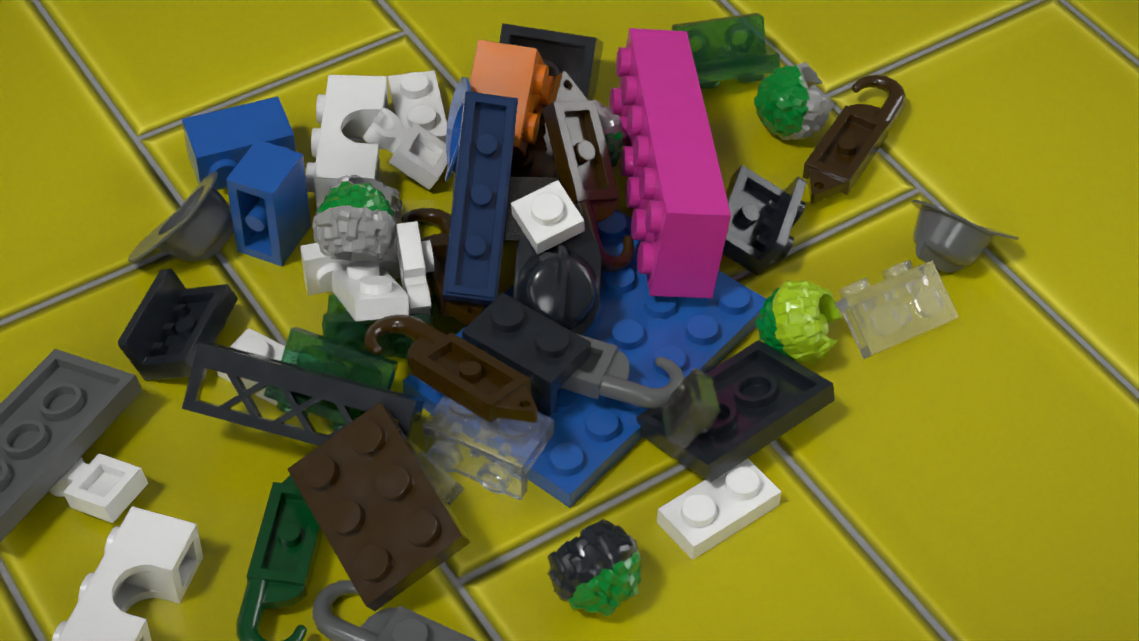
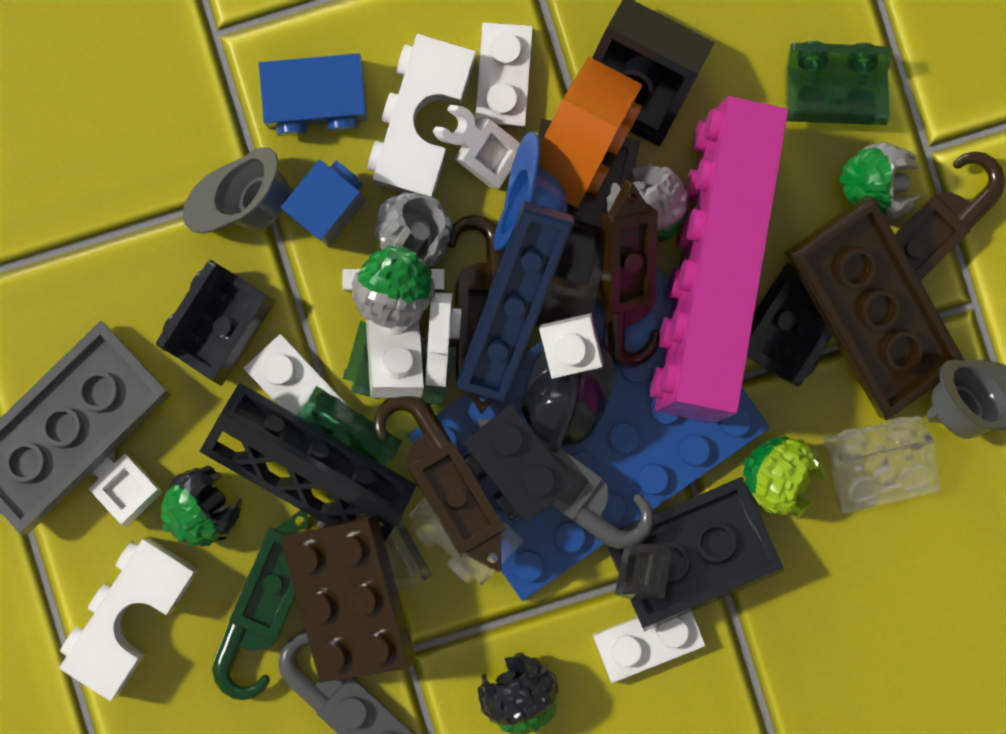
camera: 15 degrees right, 40 degrees up
none -> piece [160,465,242,547]
none -> dark brown tile [785,195,965,421]

